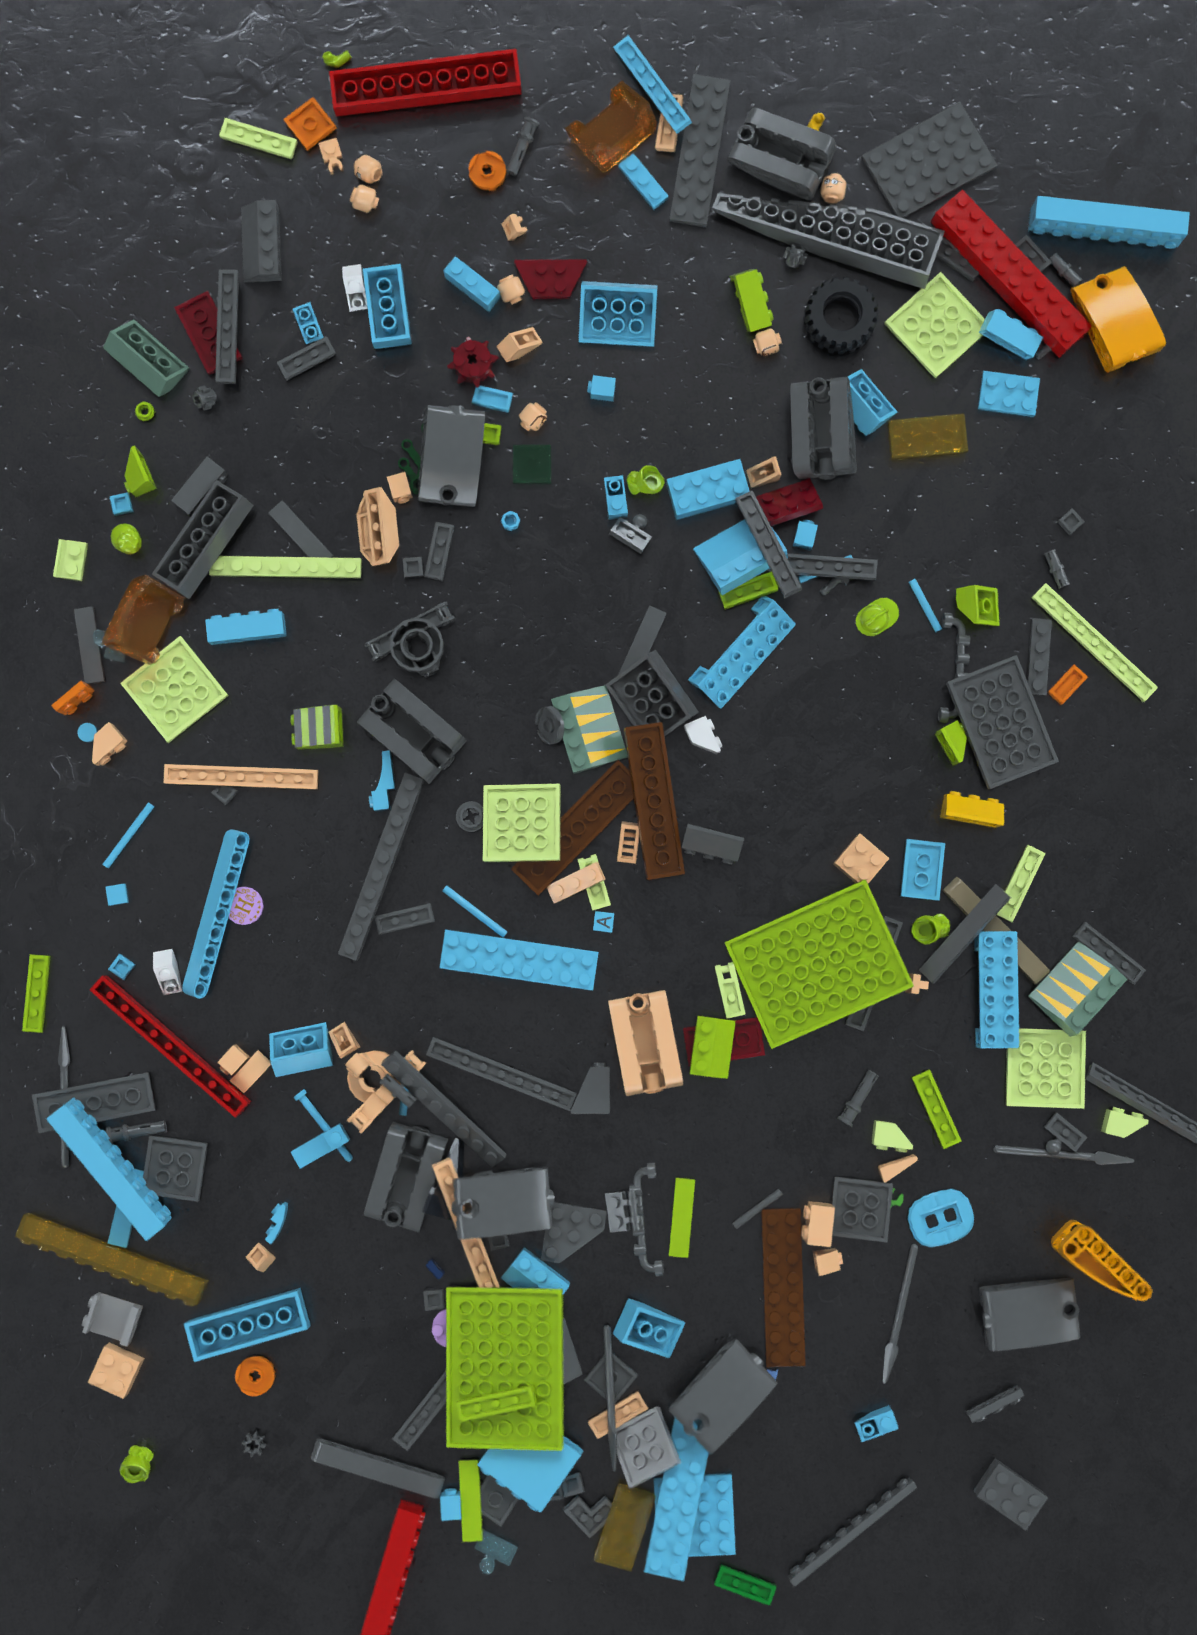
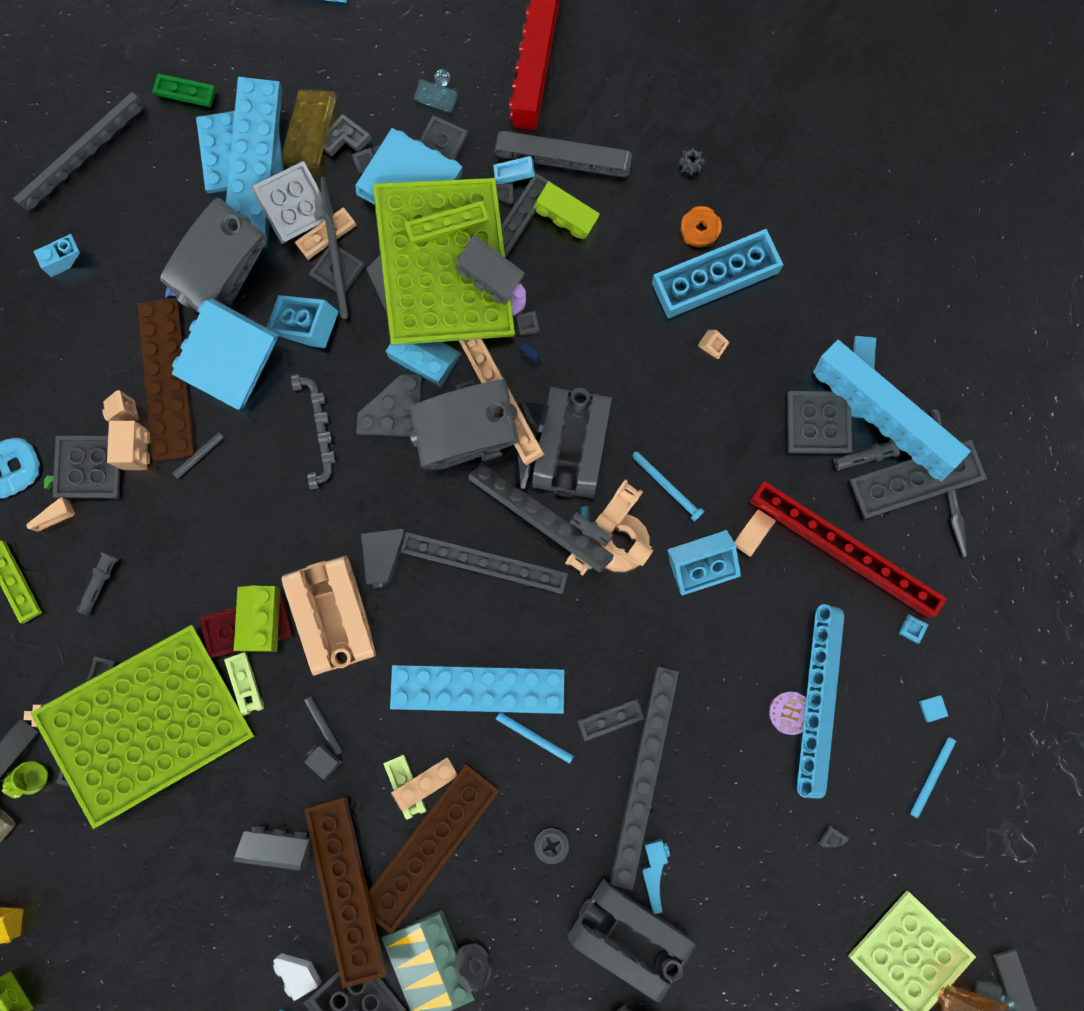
camera: 175 degrees right, 5 degrees down
clear yellow brick [15,1213,209,1307] -> none
lime tile [22,954,50,1033] -> none
orange plate [51,681,94,716] -> none
medium azure tile [78,723,98,743] -> none
light grey panel [82,1292,143,1347] -> none
light nougat brick [88,1342,145,1399] -> none
light nougat slope [92,722,128,766] -> none
lime hair [120,1445,154,1483] -> none
white slope [153,949,182,995] -> none
light nougat plate [164,764,319,790] -> none
light nougat brick [218,1044,250,1075] -> none
medium azure slope [265,1202,288,1244] -> none
slope [291,705,344,749] -> none
medium azure slope [291,1123,350,1169] -> none
light nougat slope [328,1022,360,1058] -> none
medium azure brick [440,1488,461,1521] -> none
lime tile [459,1459,483,1542] -> none
yellowish green plate [483,784,561,862] -> none
medium azure tile [593,911,614,933] -> none
dark grey plate [605,1190,641,1232] -> none
light nougat slope [617,821,639,864] -> none
lime tile [669,1178,695,1258] -> none
light nougat brick [833,834,889,883] -> none
yellowish green slope [872,1120,913,1152] -> none
dark grey piece [883,1244,918,1384] -> none
medium azure plate [900,839,945,901] -> none
none -> medium azure brick [172,299,279,410]
none -> dark grey bar [304,696,343,756]
none -> dark grey brick [304,745,342,780]
none -> dark grey slope [455,235,525,306]
none -> medium azure plate [493,156,535,184]
none -> dark grey tile [496,184,513,205]
none -> lime brick [533,181,600,239]

